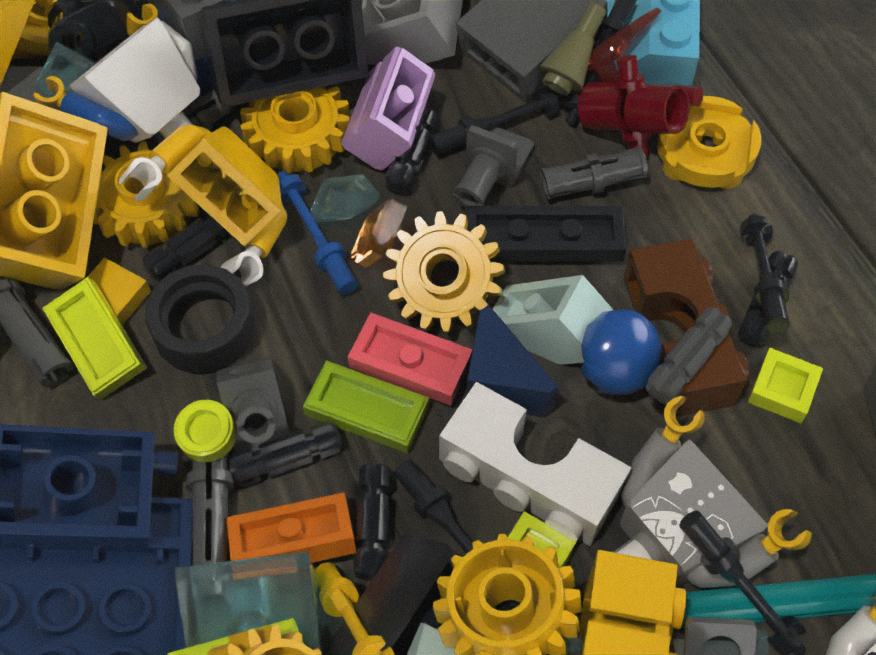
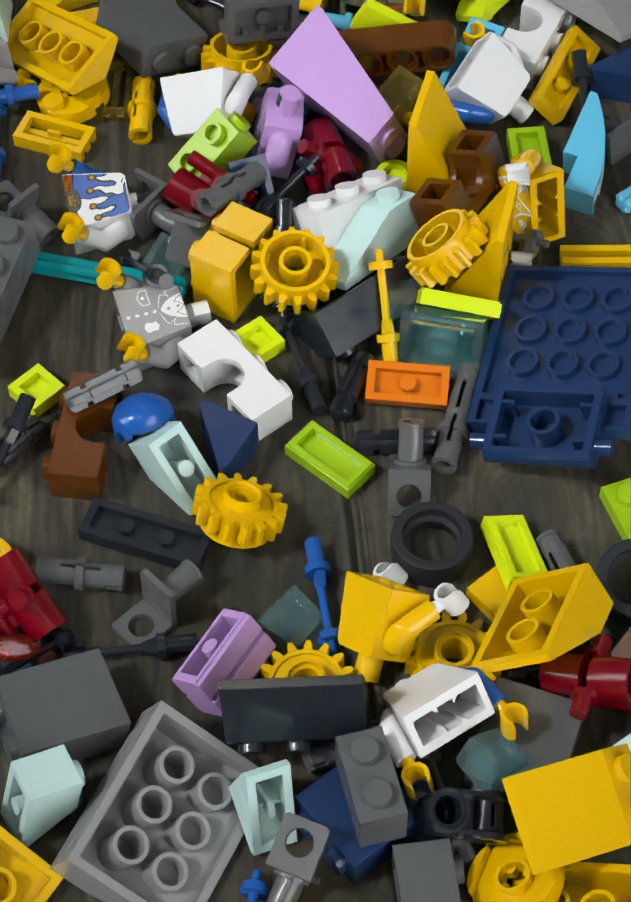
camera: 160 degrees left, 5 degrees down
neon yellow tile [174,400,237,462] -> none
coral plate [347,312,473,406] -> none
clear orange tile [351,198,407,268] -> none
olive cone [538,2,607,95] -> none

